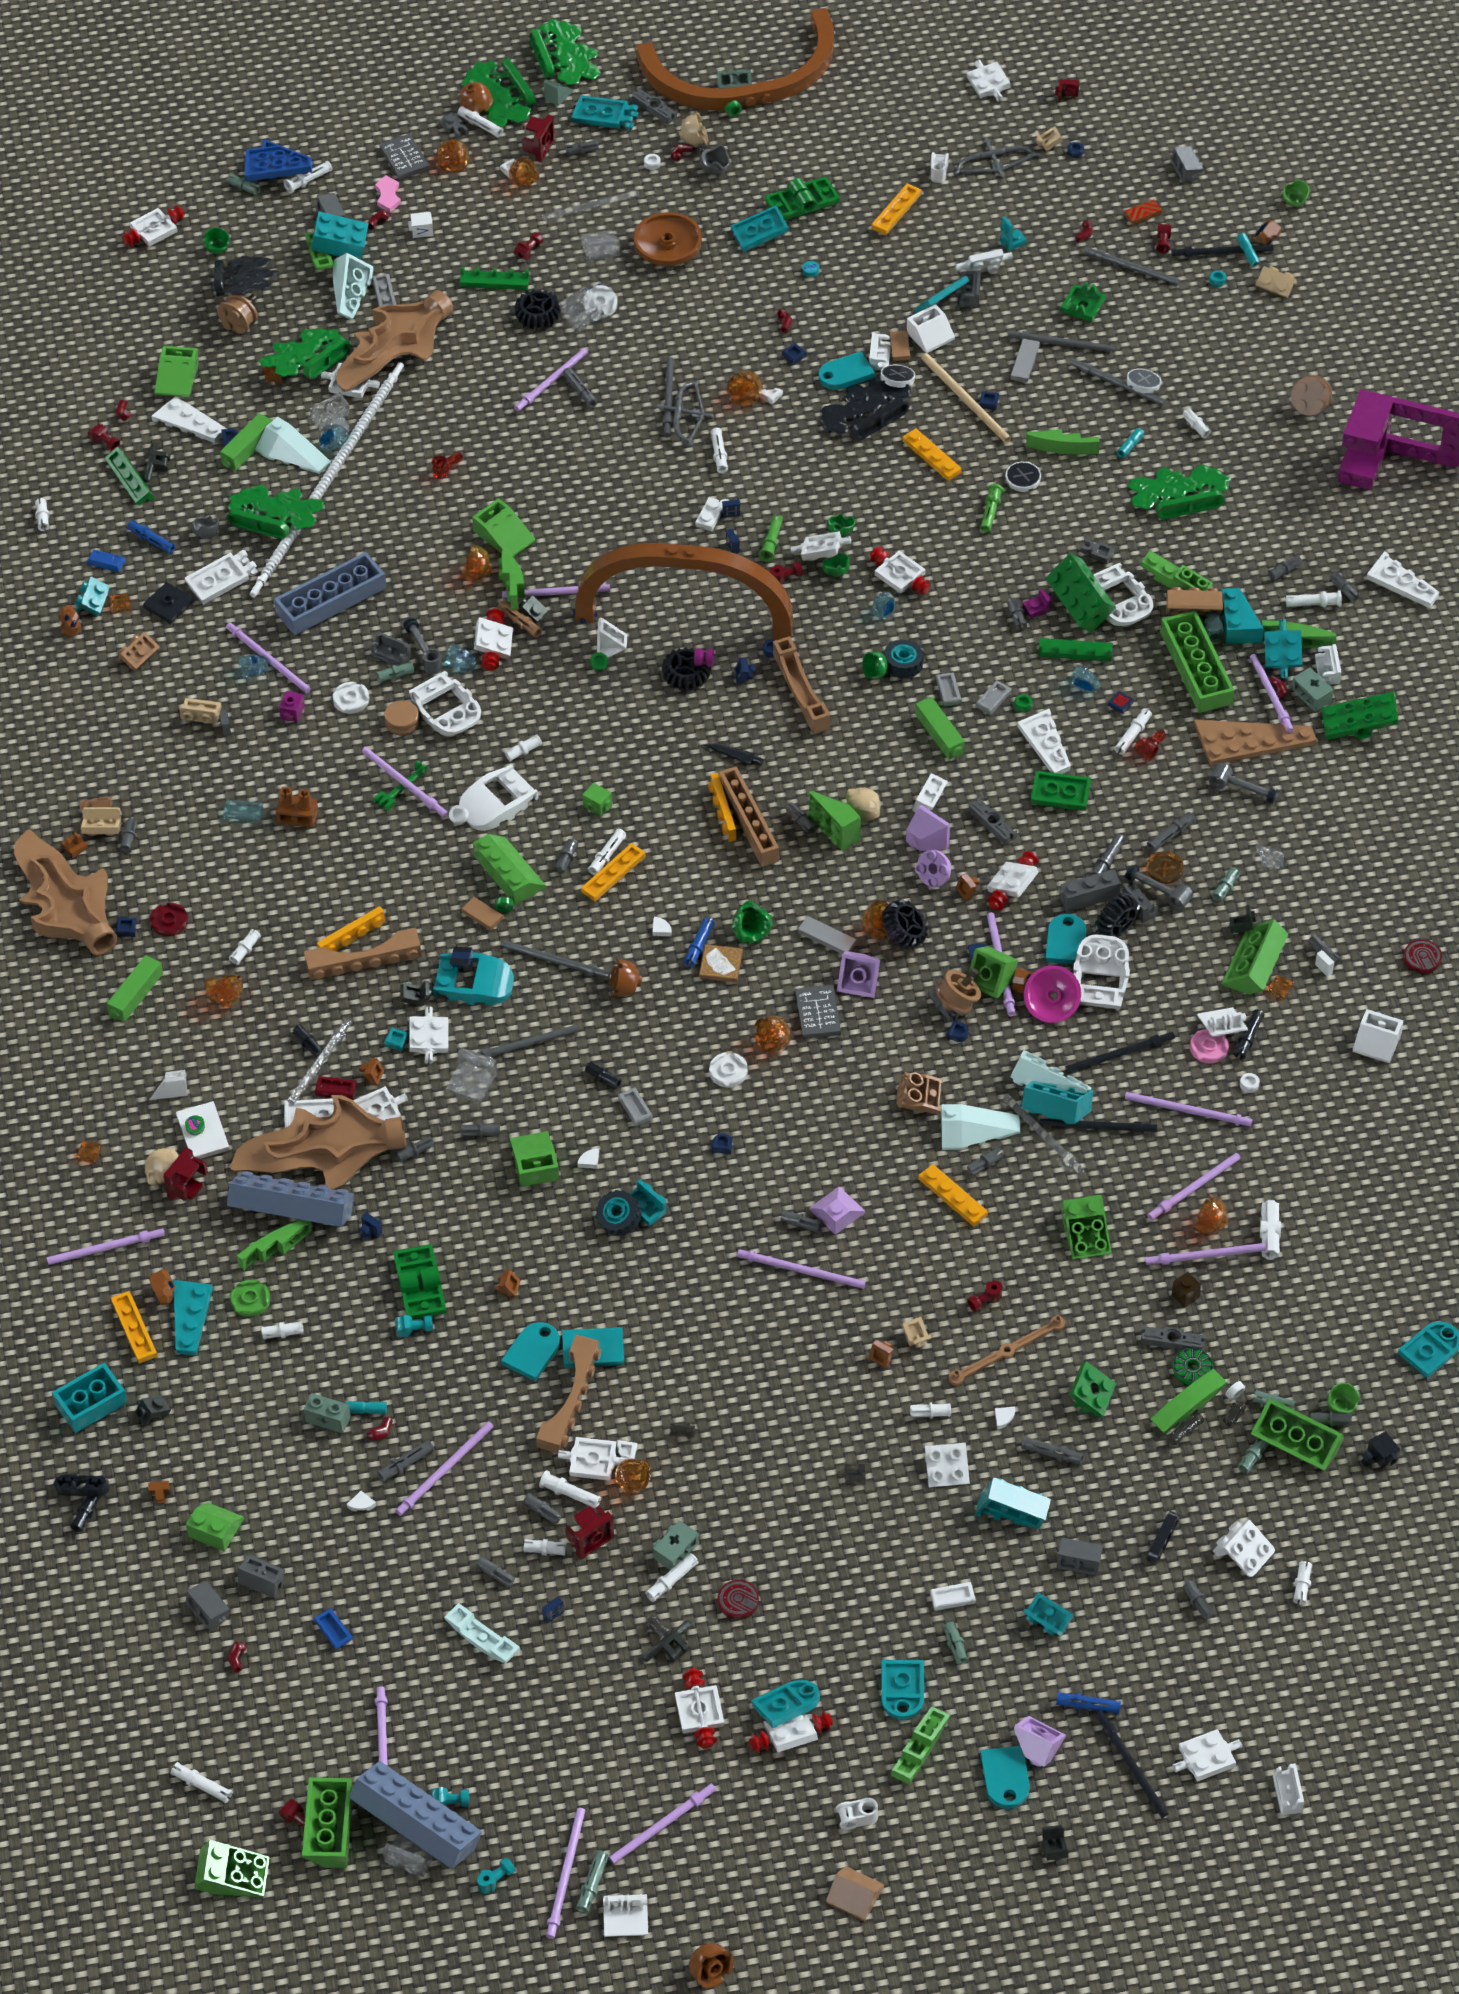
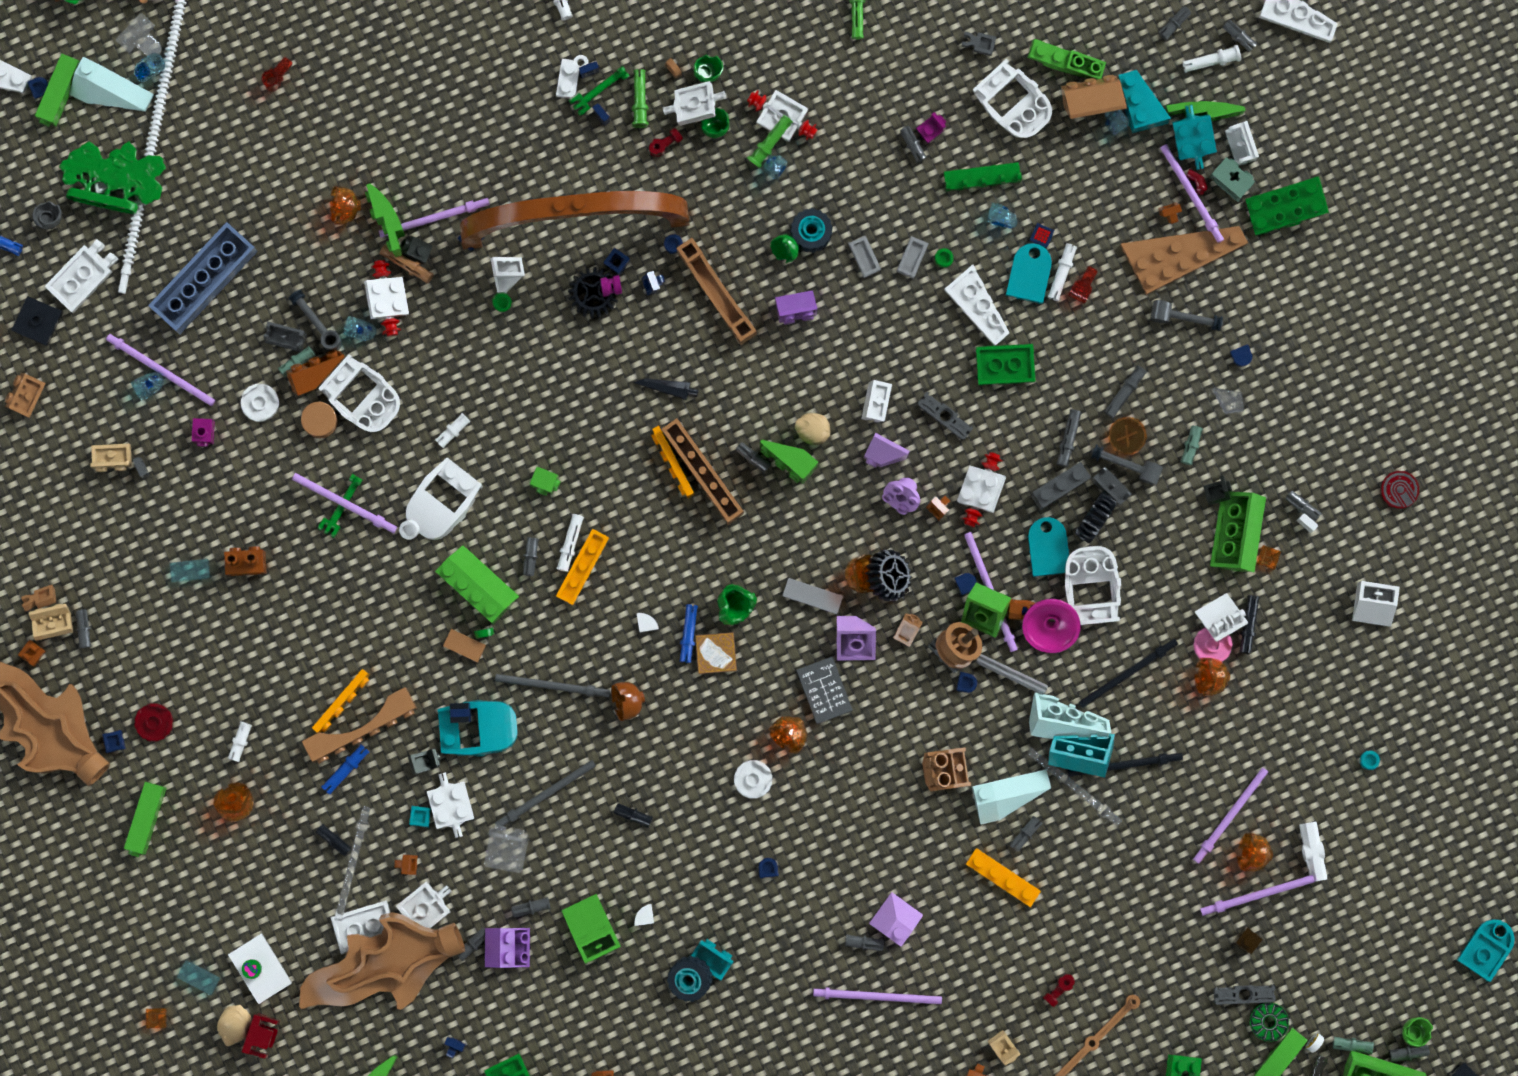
camera: 15 degrees left, 30 degrees up
white slope [149,1070,187,1100] -> none
sand blue brick [227,1171,354,1227] -> none
dark red plate [315,1076,357,1100] -> none
bright green slope [472,498,536,557] -> none
light grey tile [618,1088,653,1127] -> none
bright green brick [915,697,965,760] -> none
green brick [1046,553,1116,633] -> none
bright green slope [1060,1195,1112,1259] -> none
lavender bar [1125,1092,1252,1127] -> none
bright green brick [1160,610,1235,713] -> none
white tile [1240,1073,1260,1093] -> none
none -> clear light blue tile [177,960,221,995]
none -> dark orange slope [286,350,344,396]
none -> blue pin [321,744,370,795]
none -> medium lavender slope [485,928,530,968]
none -> green hinge [568,66,630,116]
none -> dark blue plate [603,247,630,276]
none -> medium nougat tile [665,58,682,79]
none -> bright green pin [747,114,793,168]
none -> medium lavender slope [775,290,817,325]
none -> medium nougat bracket [893,613,923,647]
none -> light grey axle [976,654,1048,694]
none -> teal tile [1005,243,1052,304]
none -> dark orange tile [1158,202,1182,224]
none -> clear orange cylinder [1194,657,1230,696]
none -> dark blue tile [1230,344,1252,367]
none -> teal tile [1359,751,1380,770]

